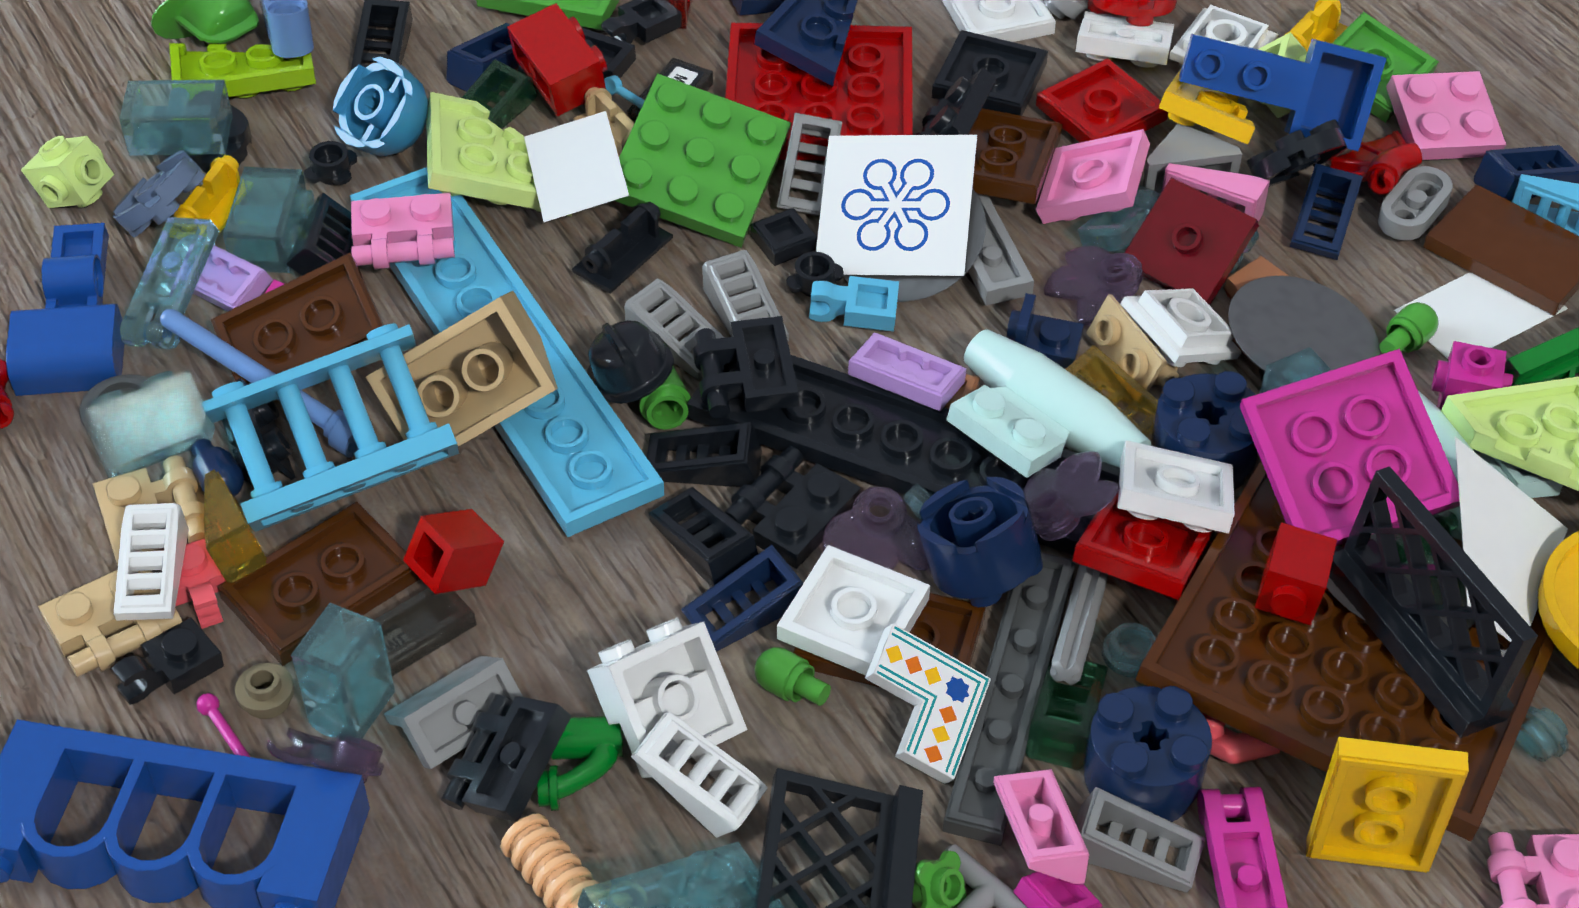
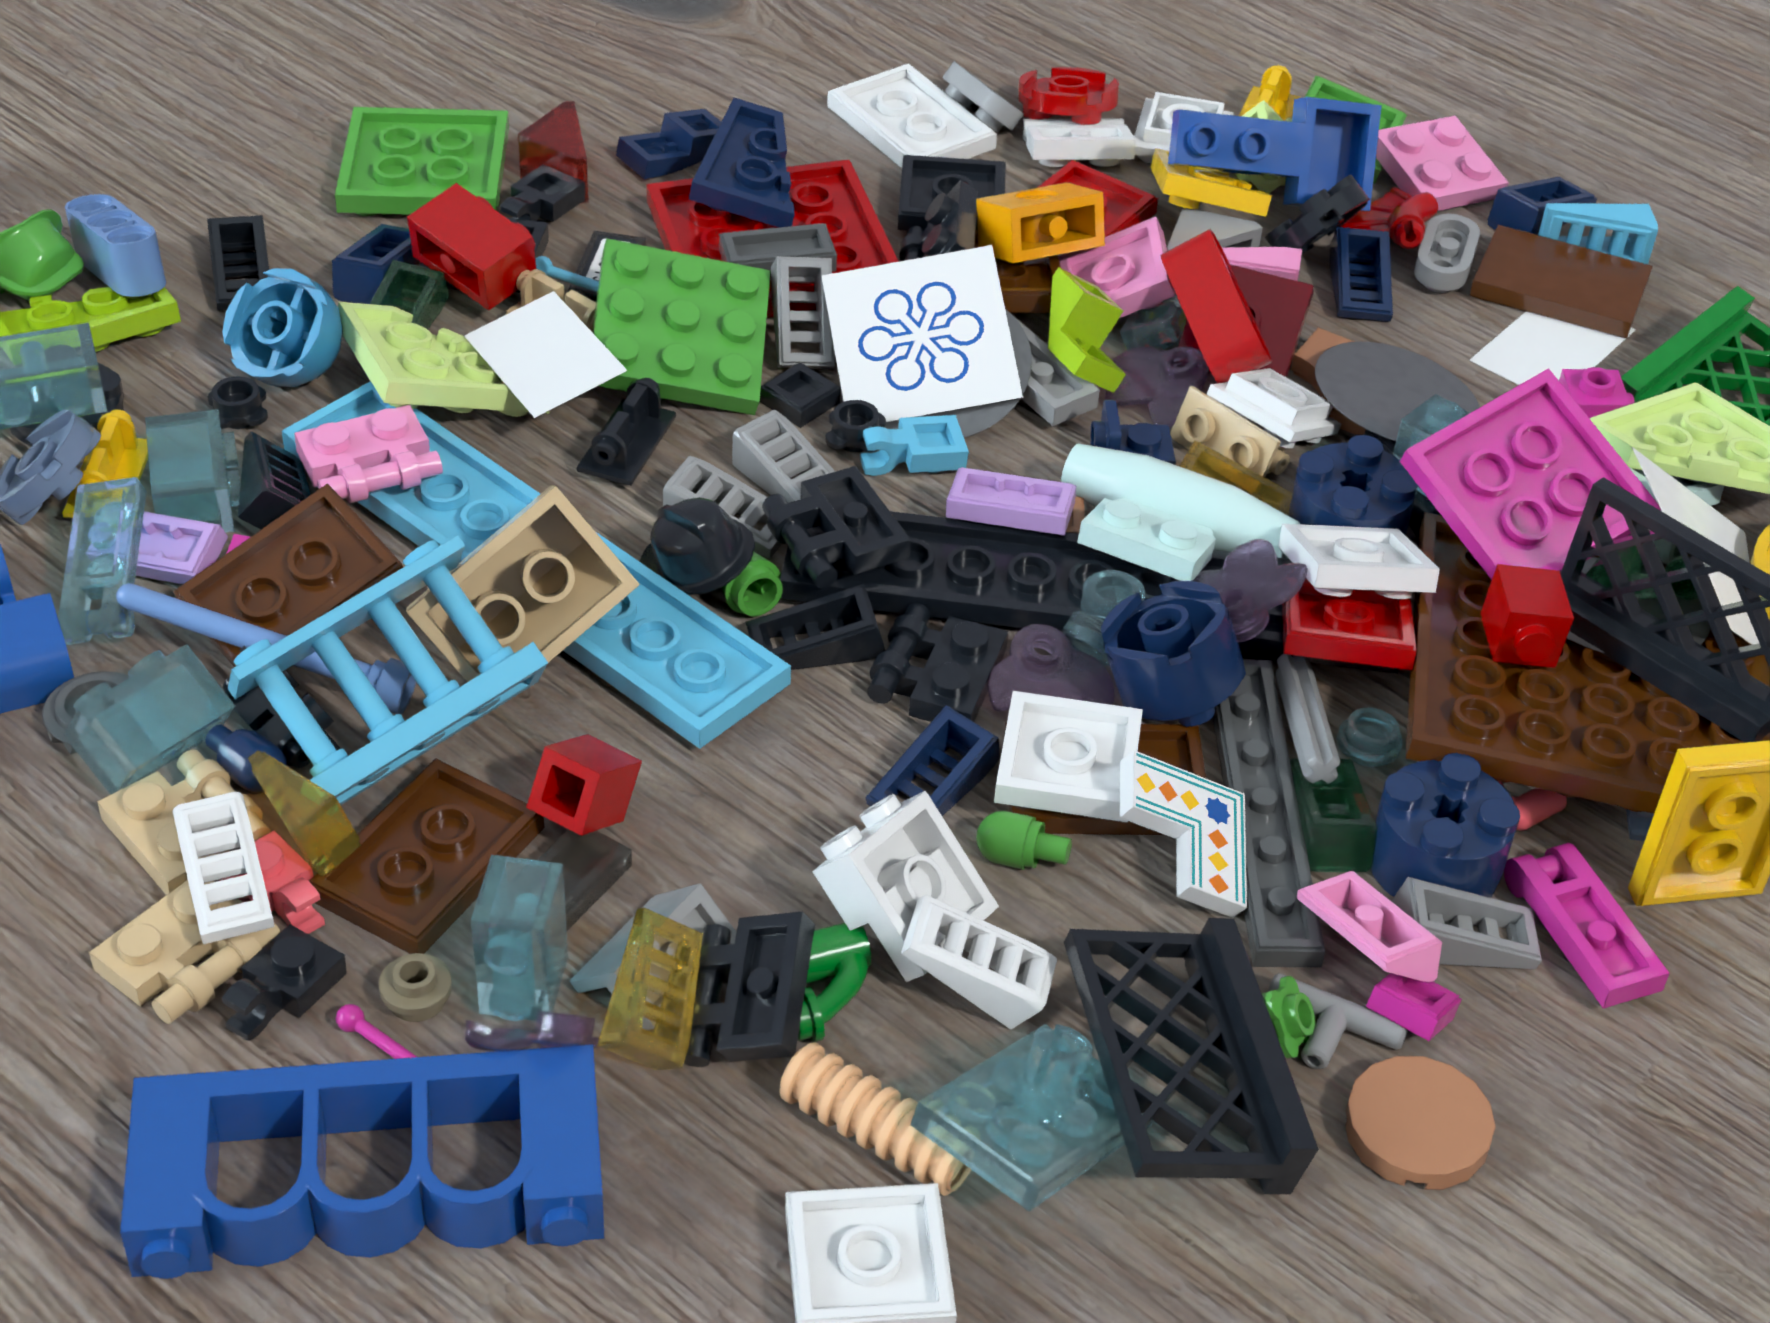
camera: 20 degrees left, 5 degrees down
black slope [649,487,758,587] -> none
bright green cylinder [1379,302,1439,354] -> none
none -> clear yellow slope [597,907,703,1071]
none -> dark grey tile [719,223,837,277]
none -> light orange brick [976,182,1105,263]
none -> lime slope [1048,267,1126,393]
none -> clear light blue tile [1081,570,1145,625]
none -> red beam [1160,228,1273,383]

